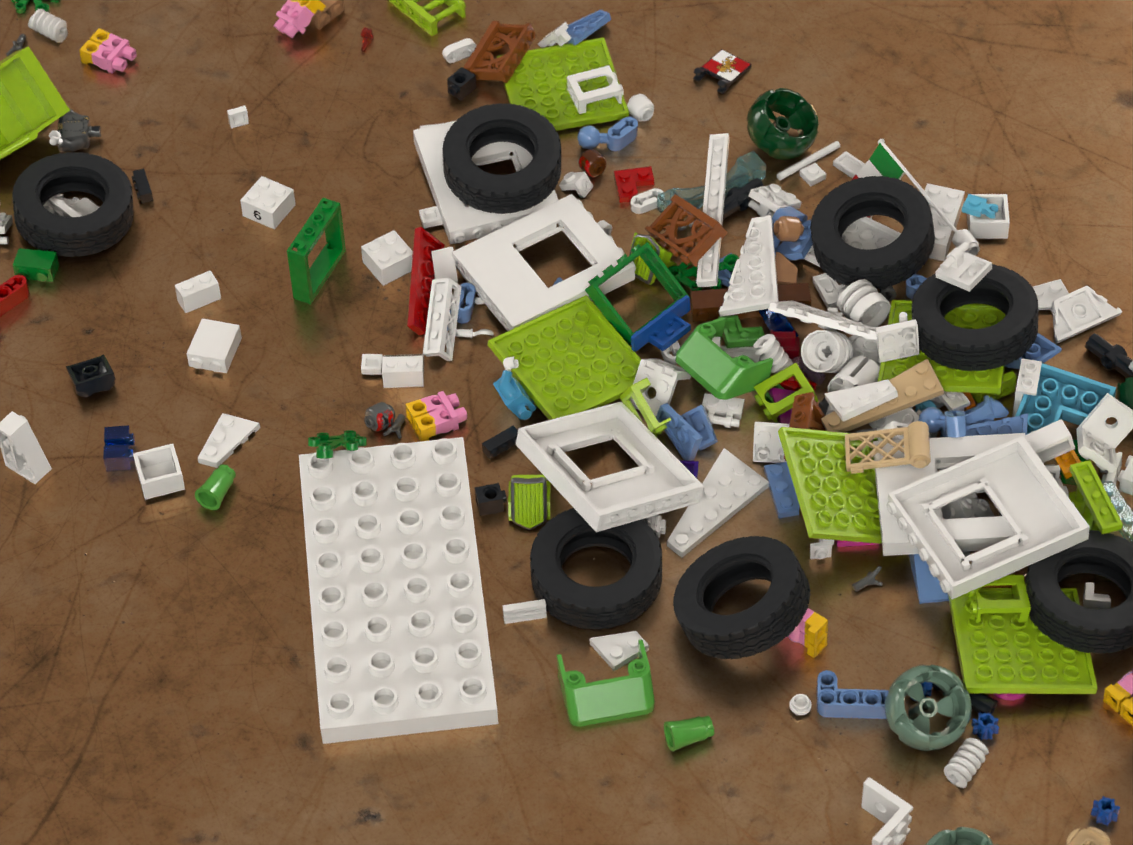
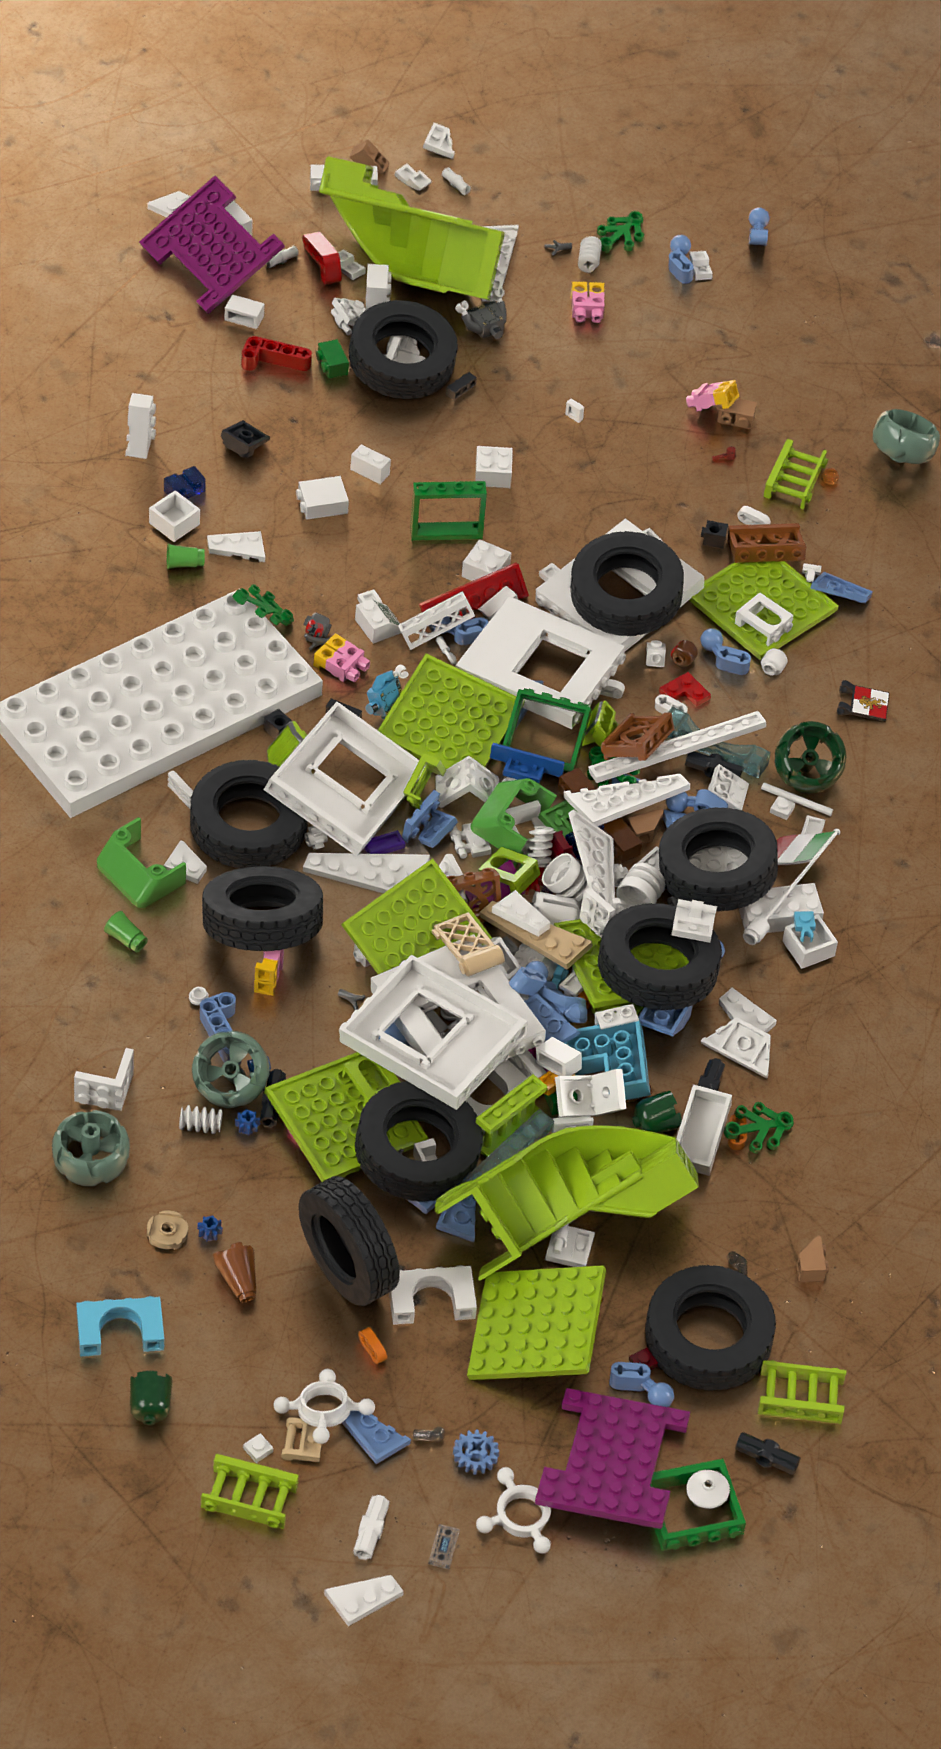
camera: 55 degrees right, 0 degrees up
medium nougat head [773,216,804,242] -> none

